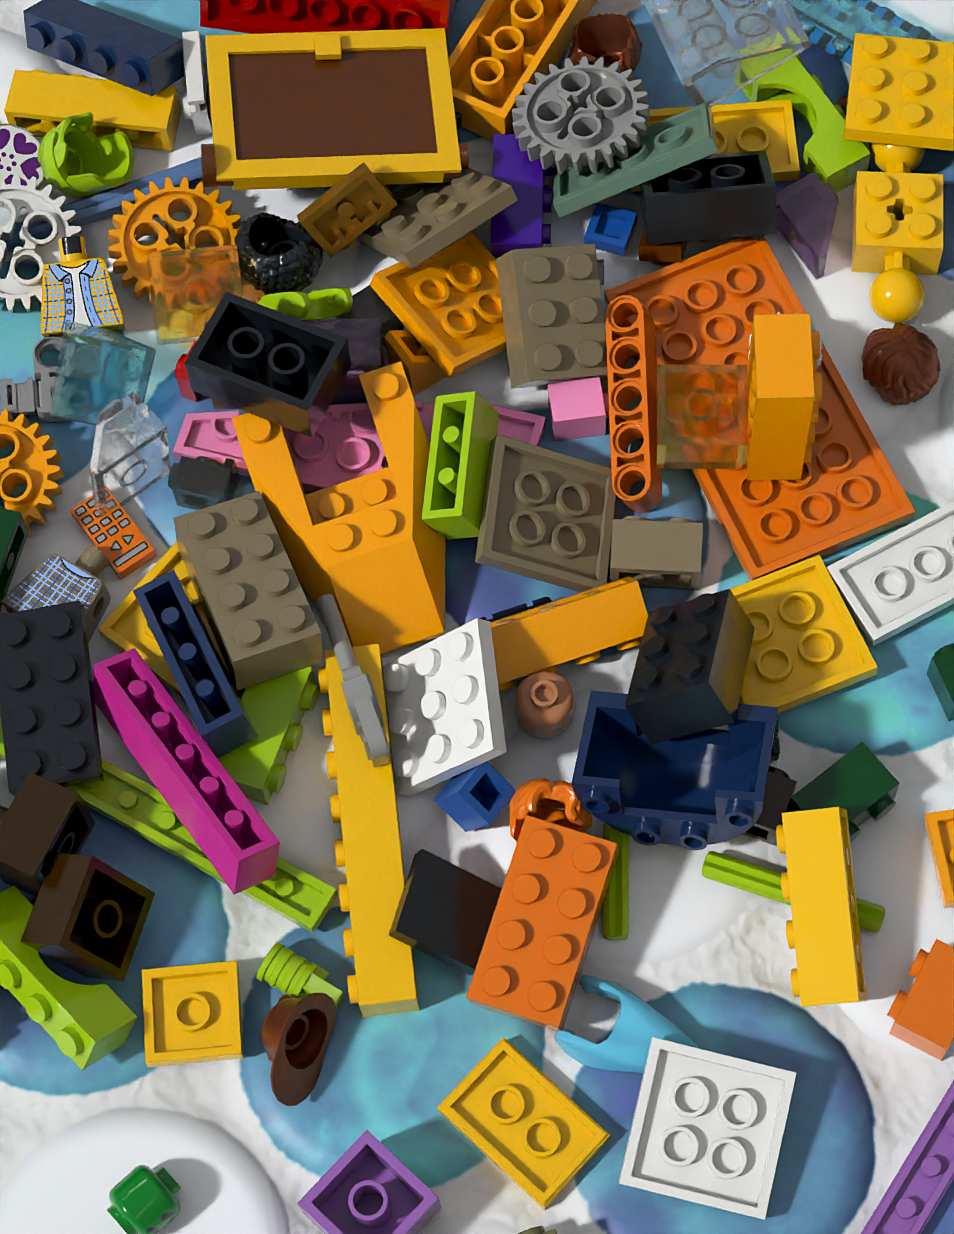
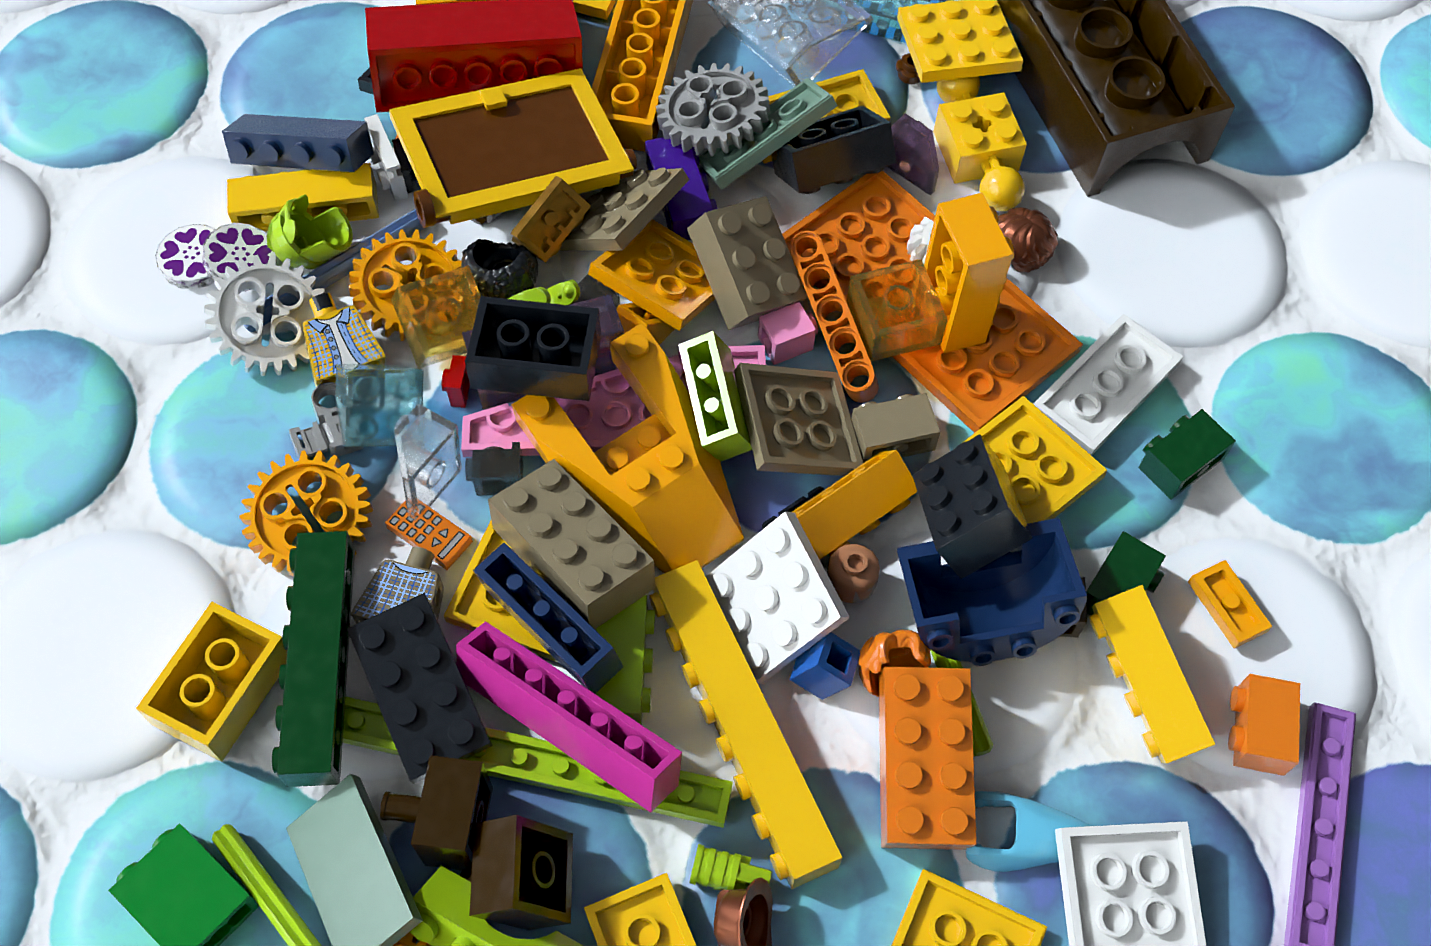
camera: 25 degrees left, 5 degrees down
light grey piece [317,594,391,768] -> none
black tile [388,849,502,976] -> none
copper hair [568,13,642,73] -> none
blue plate [584,202,637,257] -> none
reddish brown plate [639,229,687,266] -> none
lime axle [702,851,885,933] -> none
lime arch [733,33,871,199] -> none

